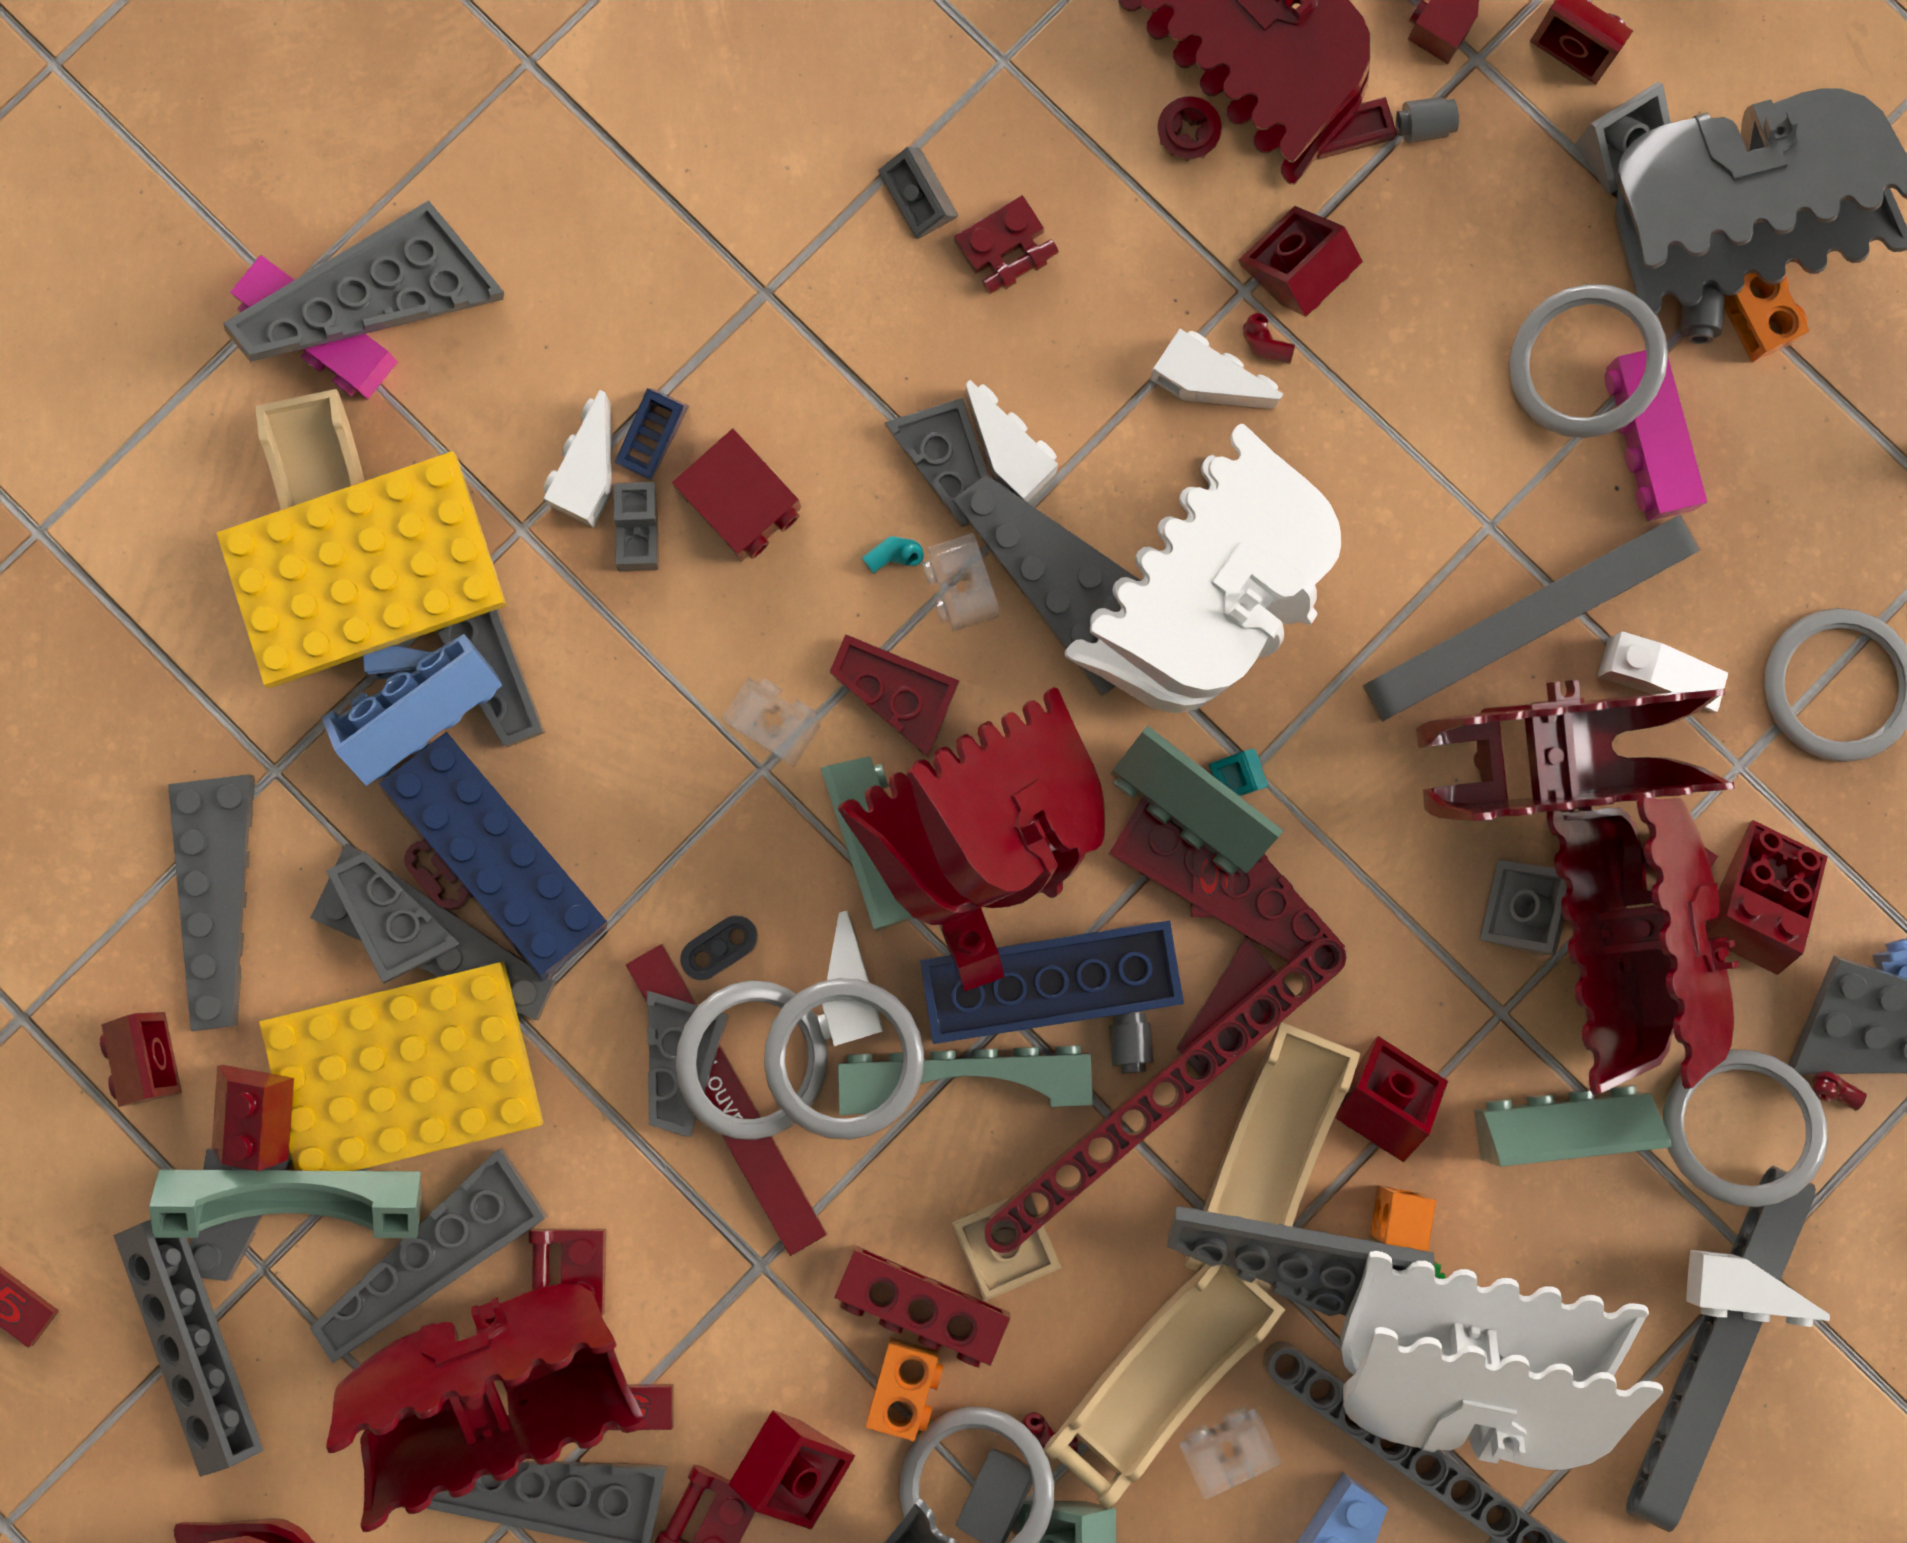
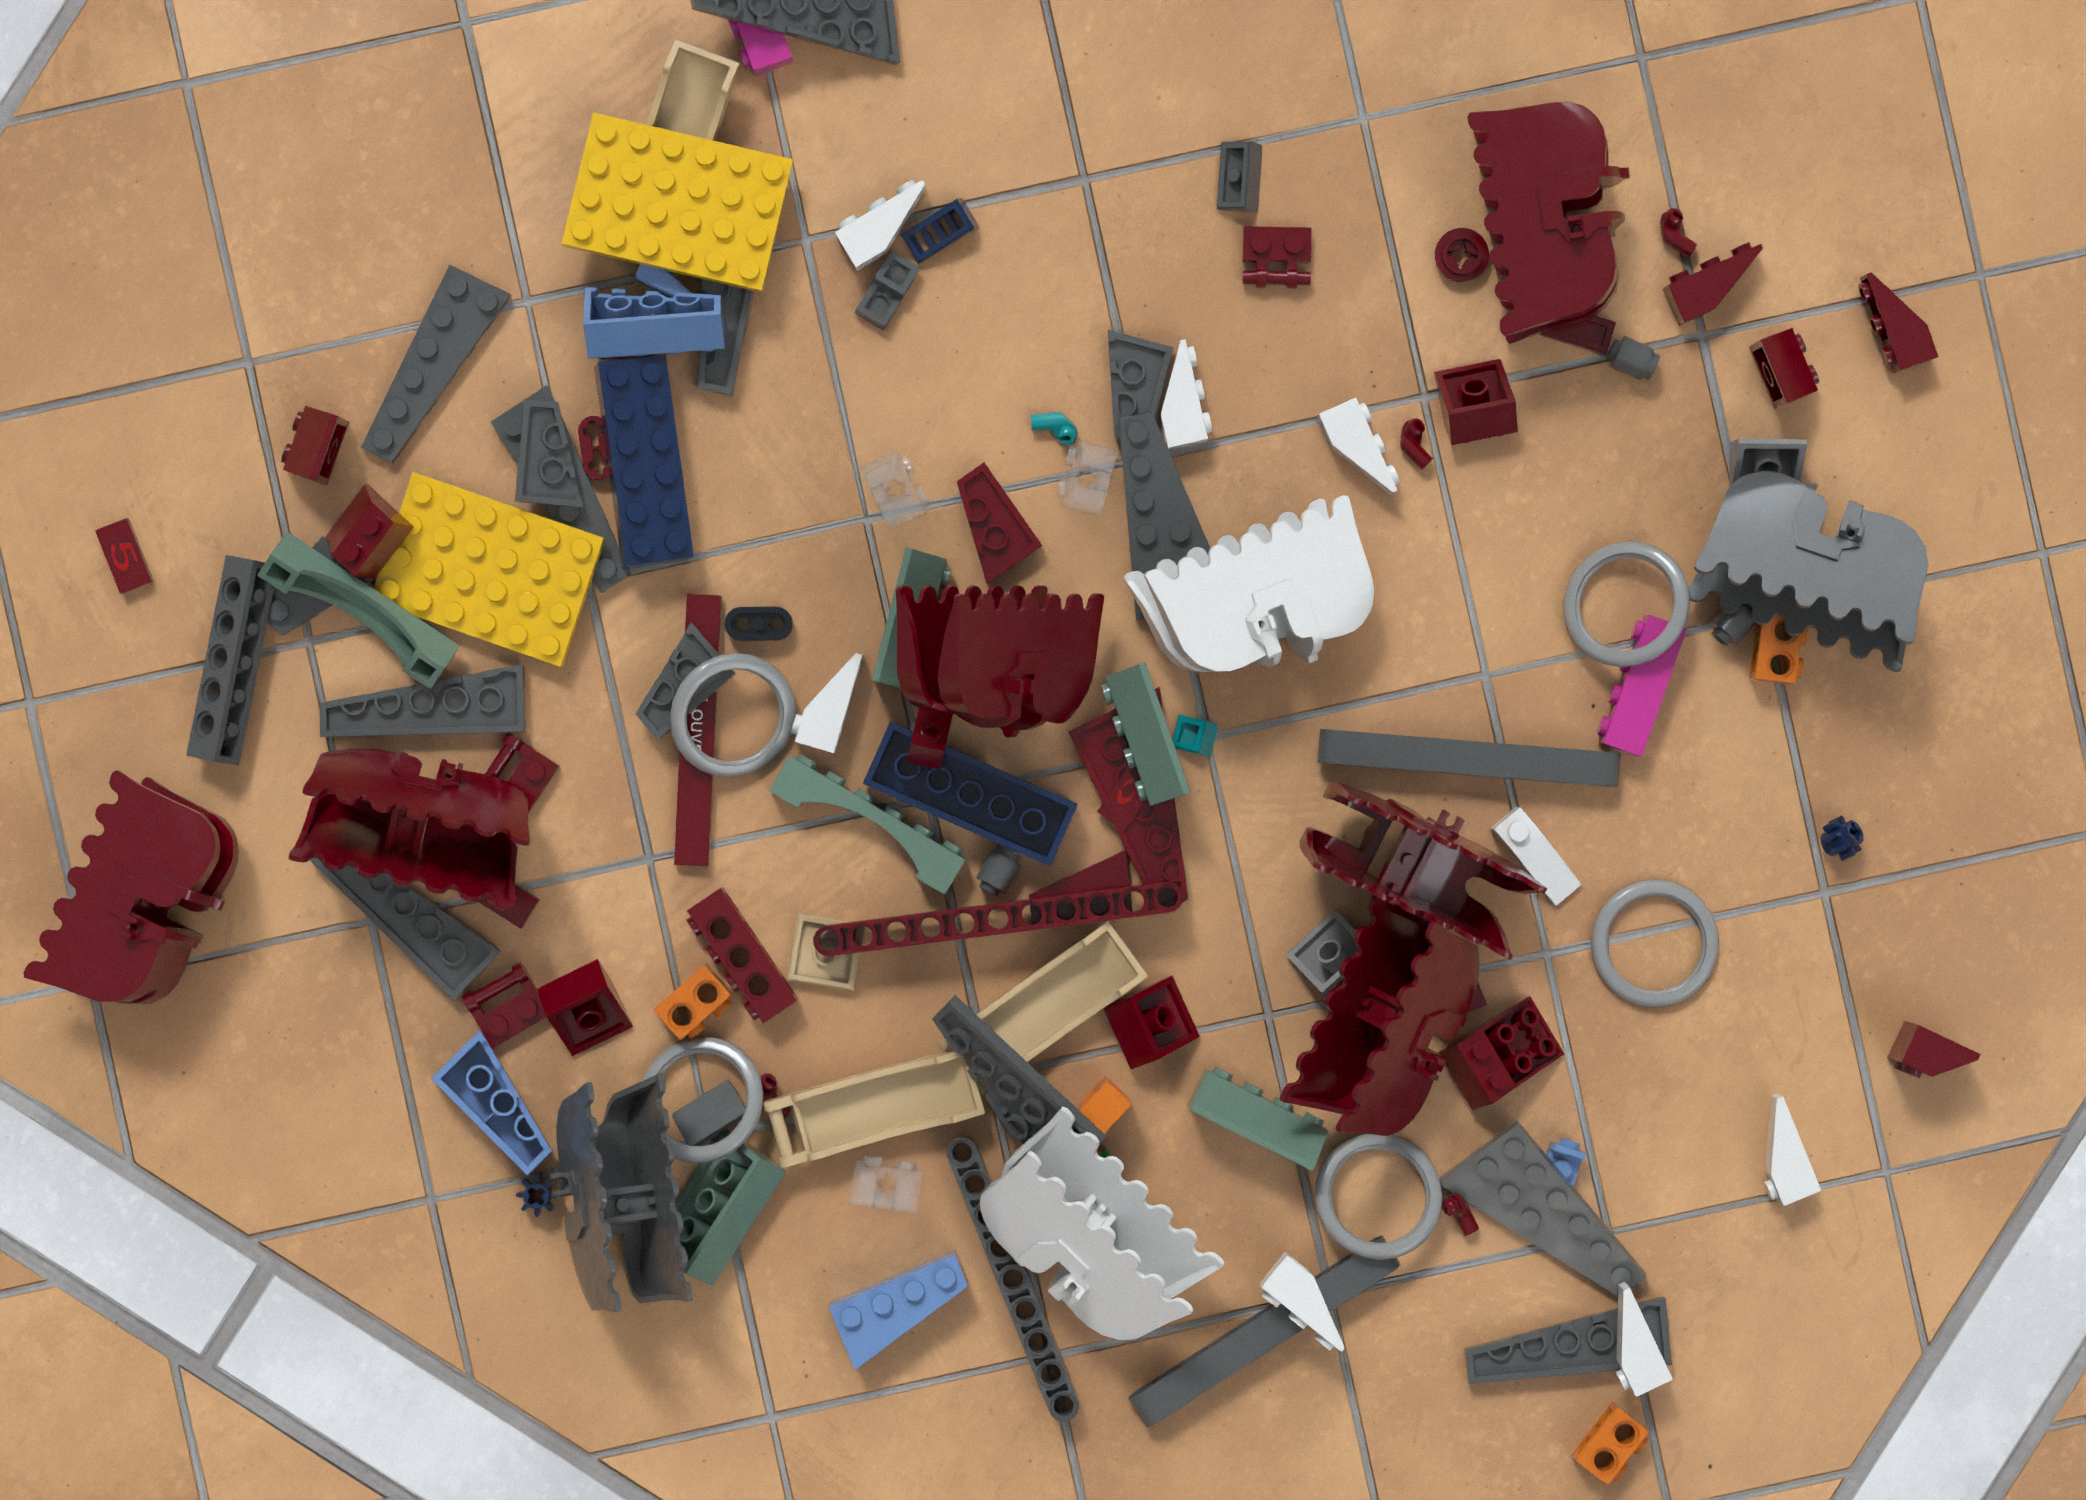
camera: 25 degrees right, 5 degrees up
dark red panel [672,428,801,561] -> none
light grey wedge [764,978,924,1140] -> none

